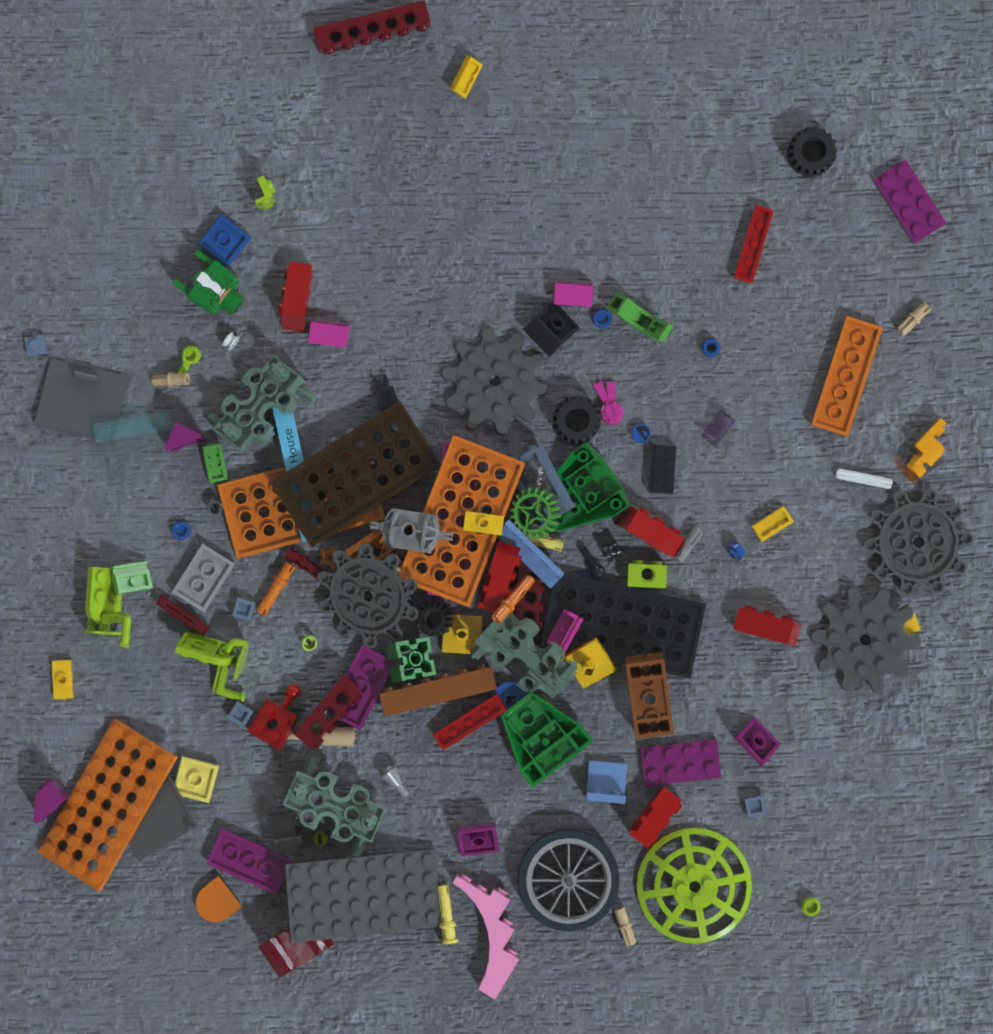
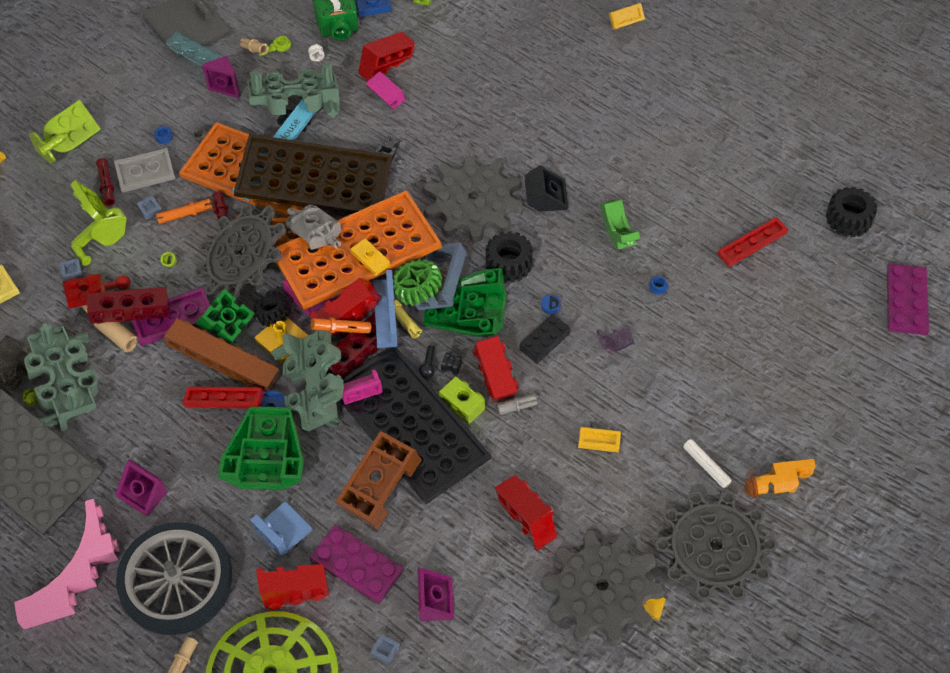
camera: 40 degrees right, 30 degrees down
bright green plate [110,561,153,595] -> none
bright green plate [202,442,228,484] -> none
light grey cone [380,764,409,798] -> none
light yellow pin [437,885,458,944] -> none
dark pink hinge [554,282,594,307] -> none
yellow tile [564,638,616,689] -> none
blue tile [593,309,612,329] -> none
dark pink piece [593,381,623,425] -> none
blue plate [727,542,745,560] -> none
orange plate [811,316,883,437] -> none
tan axle [898,302,931,335] -> none

